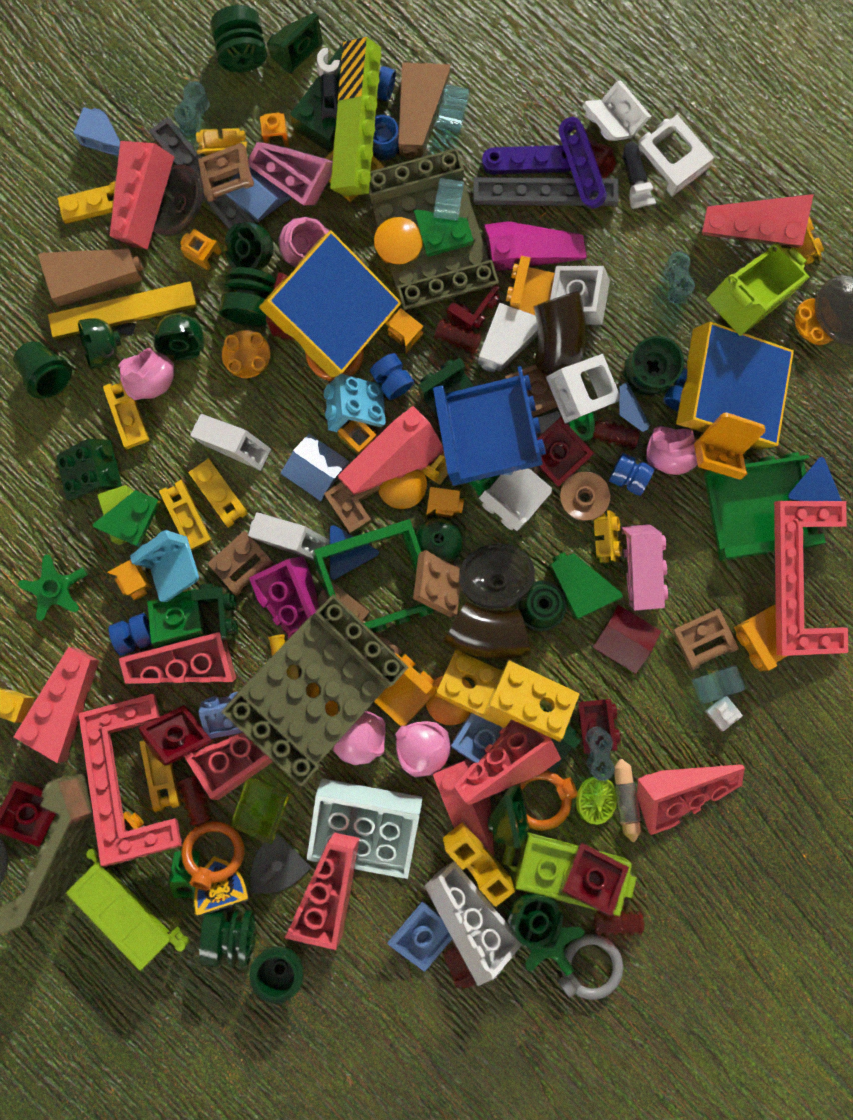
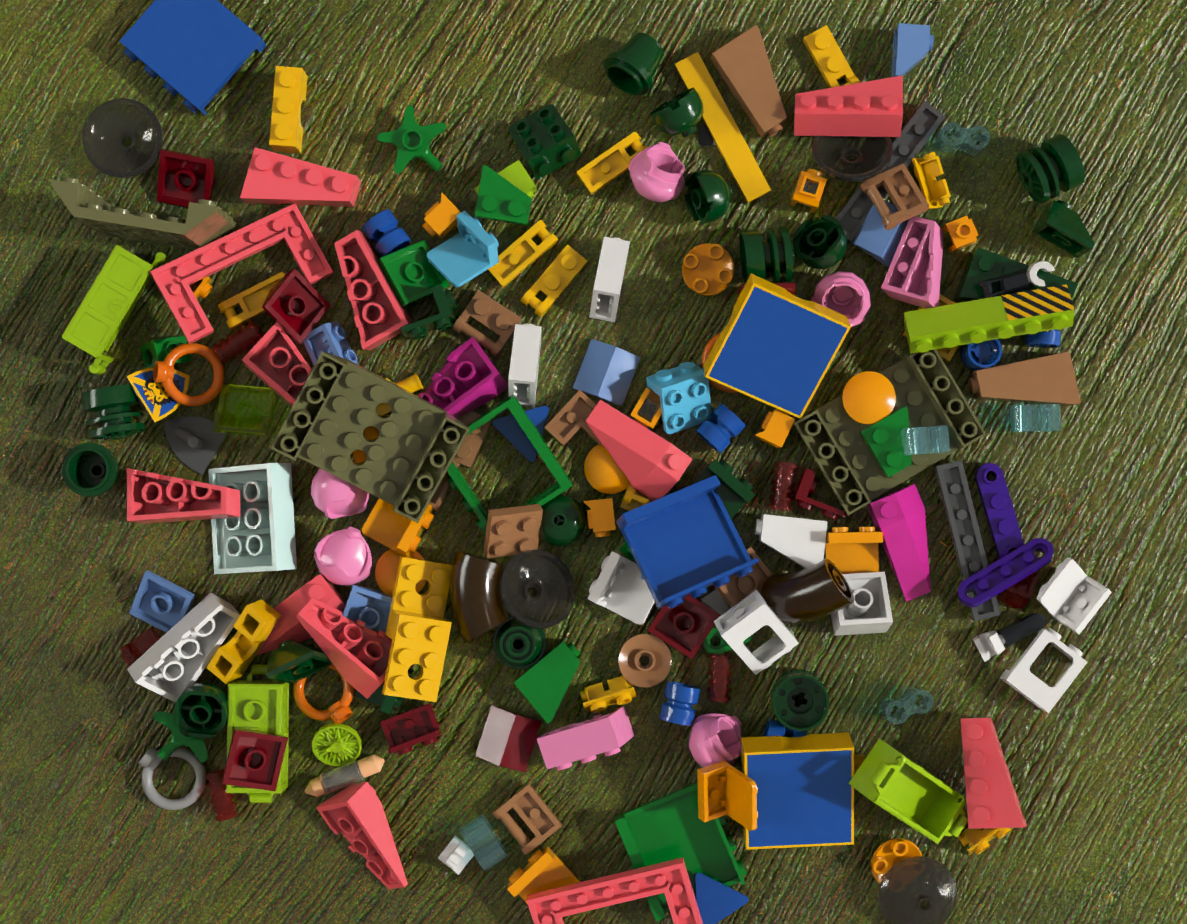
camera: 75 degrees right, 5 degrees up
clear light blue axle [585,727,615,781] -> none
medium blue slope [620,381,650,432] -> none

